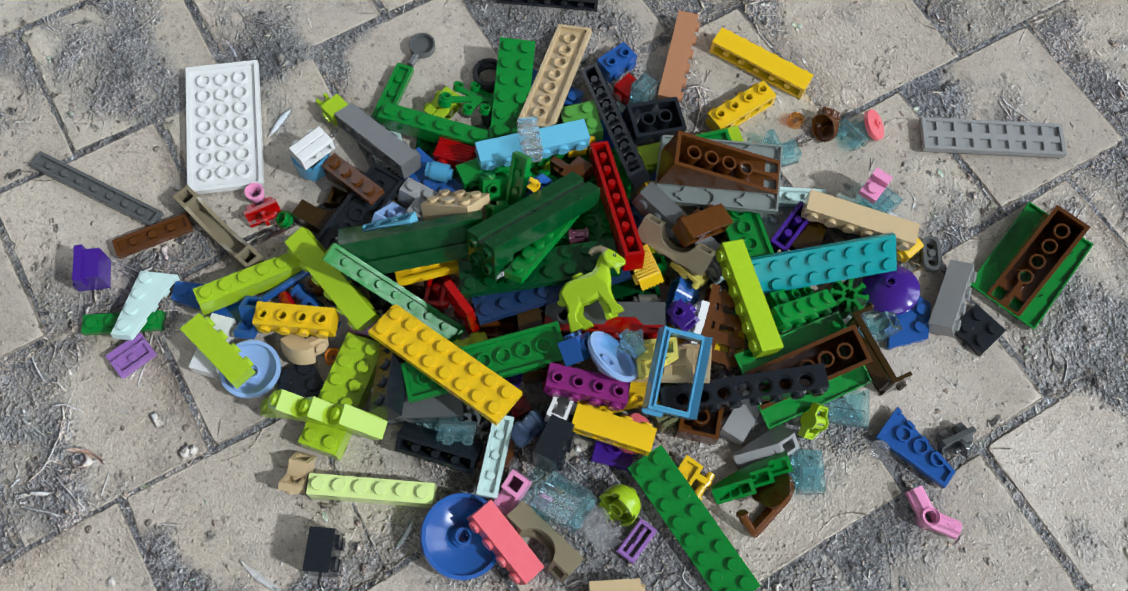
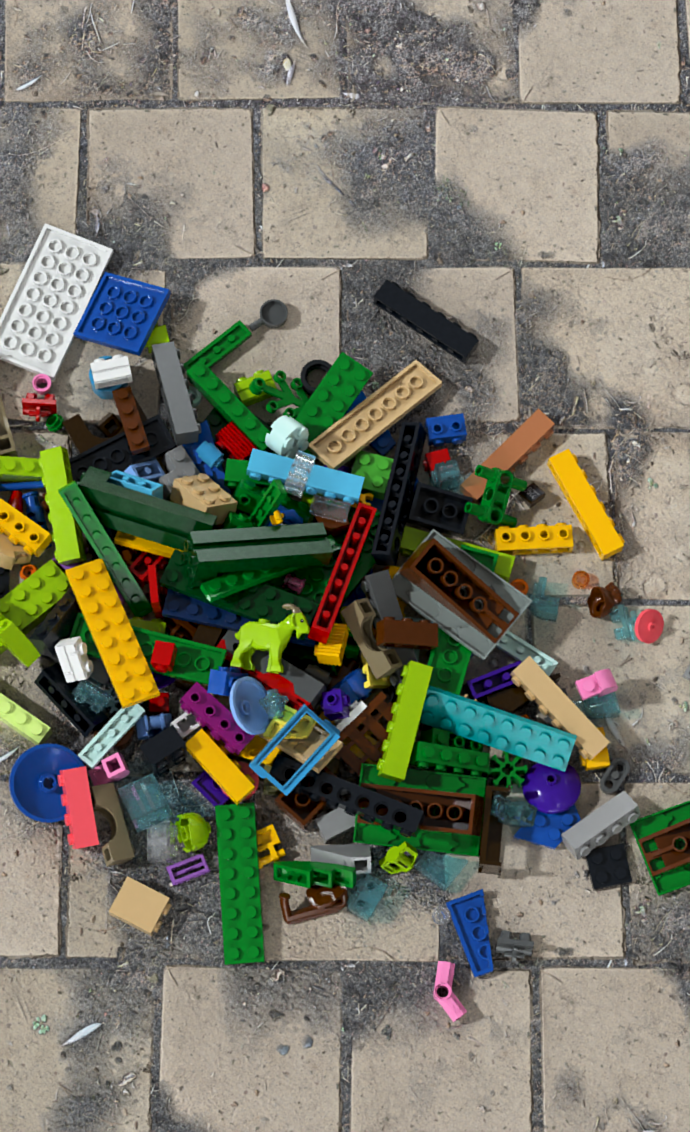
camera: 30 degrees right, 5 degrees up
none -> white brick [54,636,93,683]
none -> blue plate [73,272,171,356]
none -> red brick [150,640,178,673]
none -> light aqua brick [265,415,309,459]
none -> clear tile [309,494,351,523]
none -> green piece [464,465,527,528]
none -> slope [518,483,546,508]

